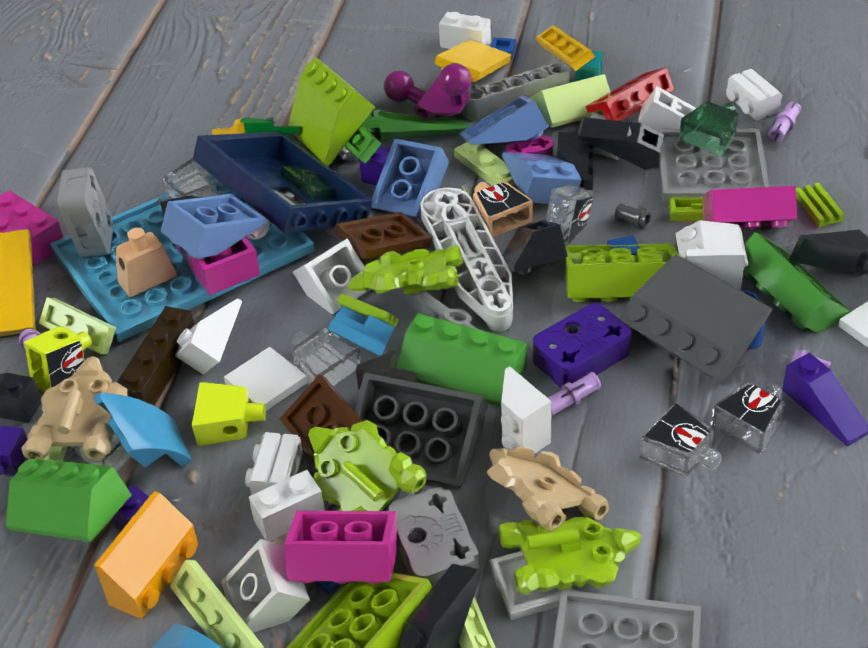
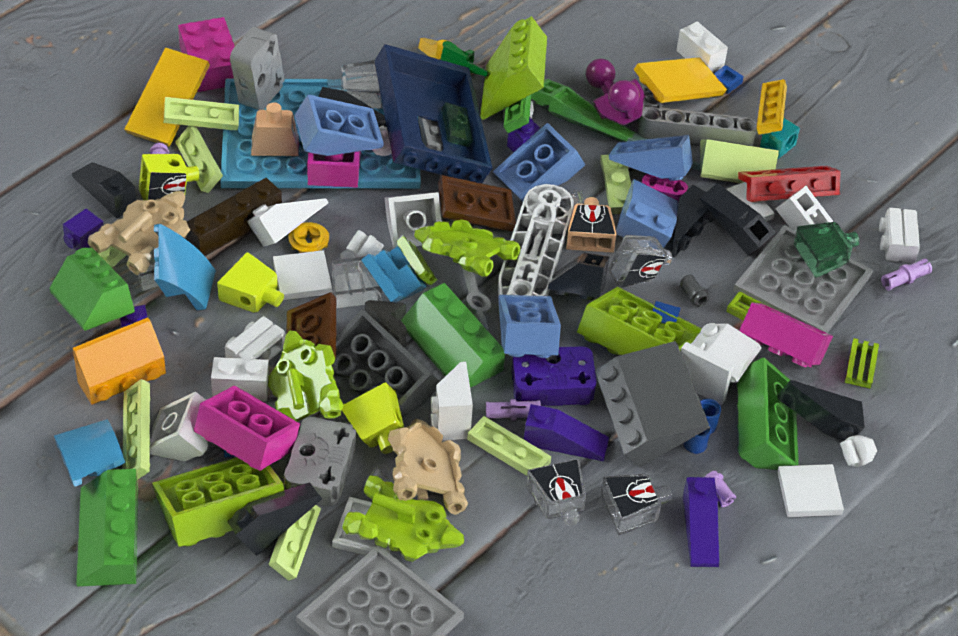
camera: 25 degrees right, 5 degrees up
none -> yellowish green plate [163,97,239,131]
none -> yellow gear [288,222,329,253]
none -> neon yellow torso [342,382,404,454]
none -> white piece [346,230,384,262]
none -> yellowish green plate [467,416,551,480]
none -> medium blue slope [498,295,561,358]
none -> dark purple slope [524,404,609,462]

